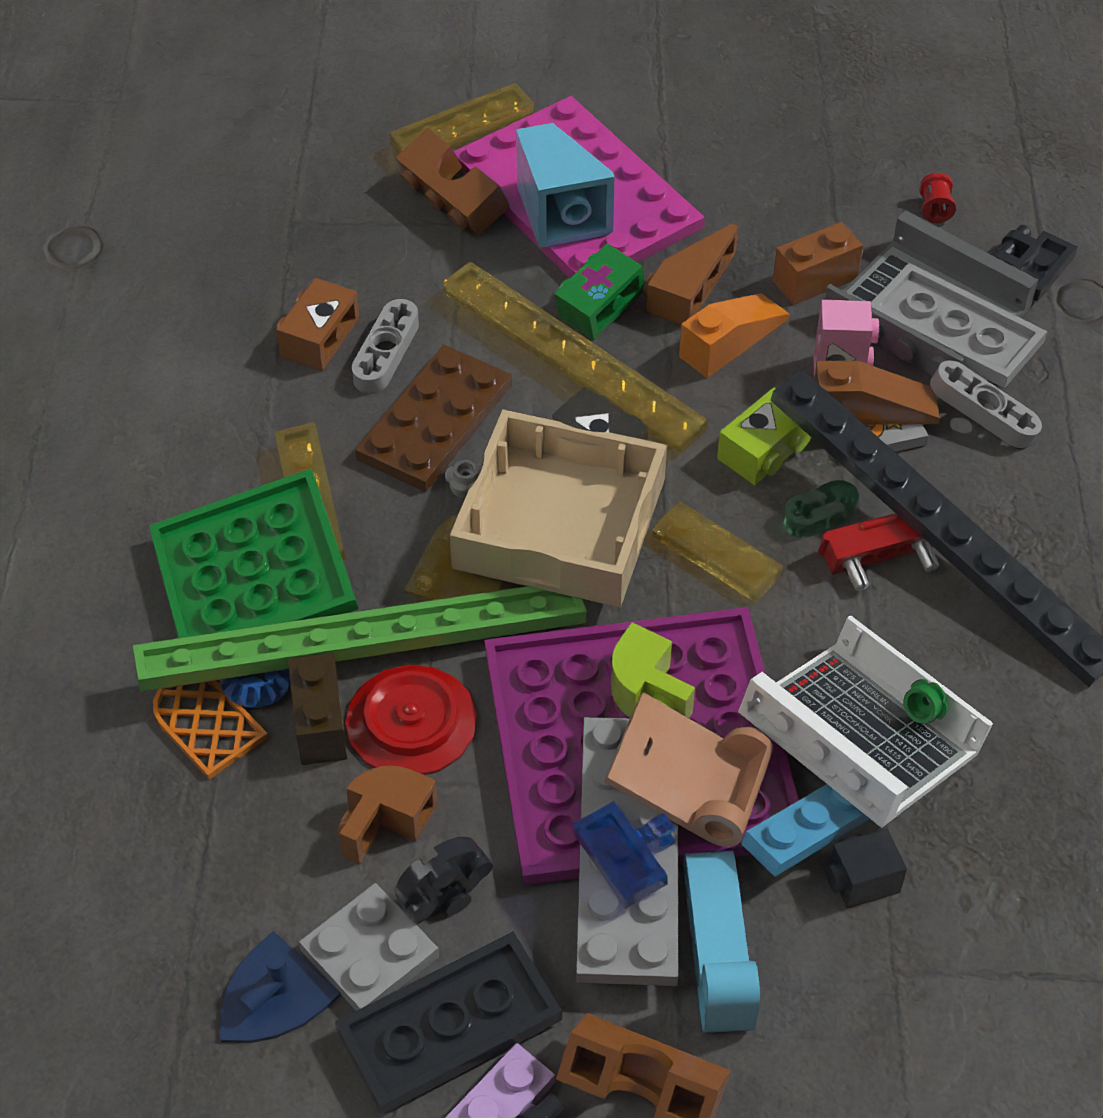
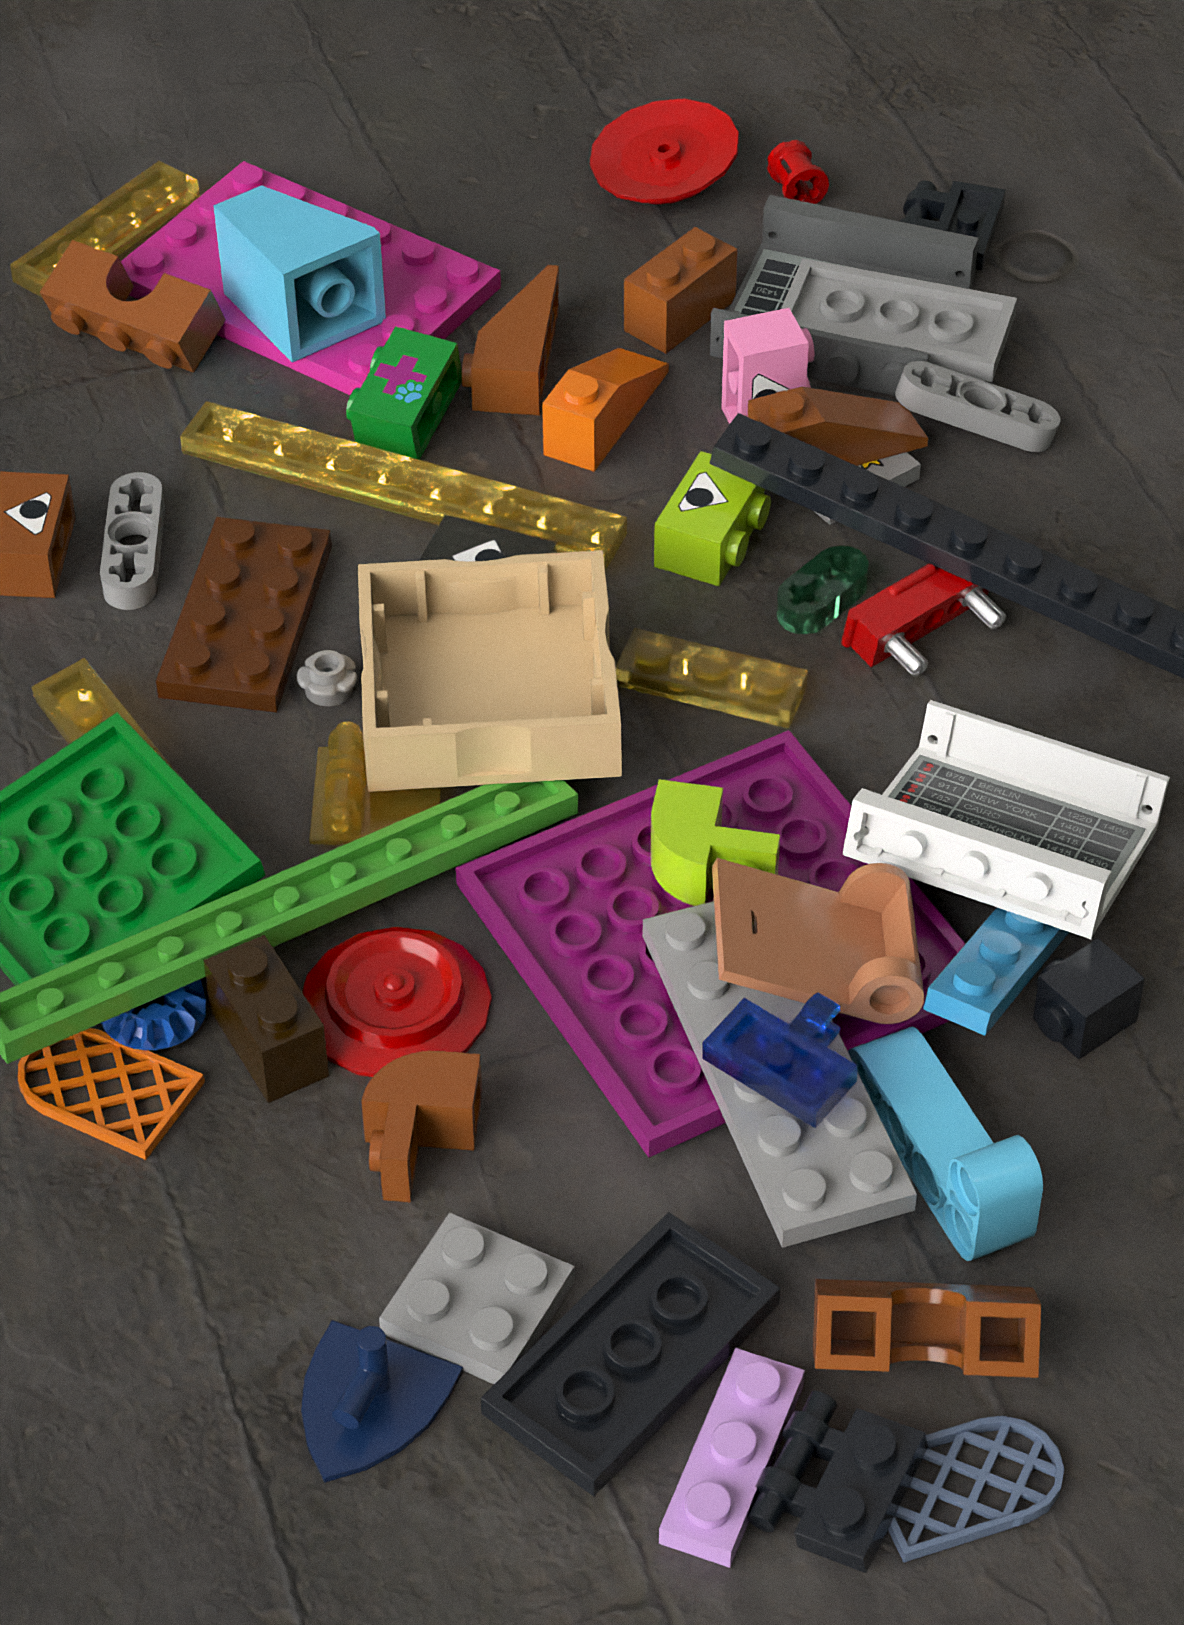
camera: 20 degrees left, 5 degrees down
black plate [395,837,493,923] -> none
green plate [903,679,948,723] -> none
none -> red piece [590,99,739,204]

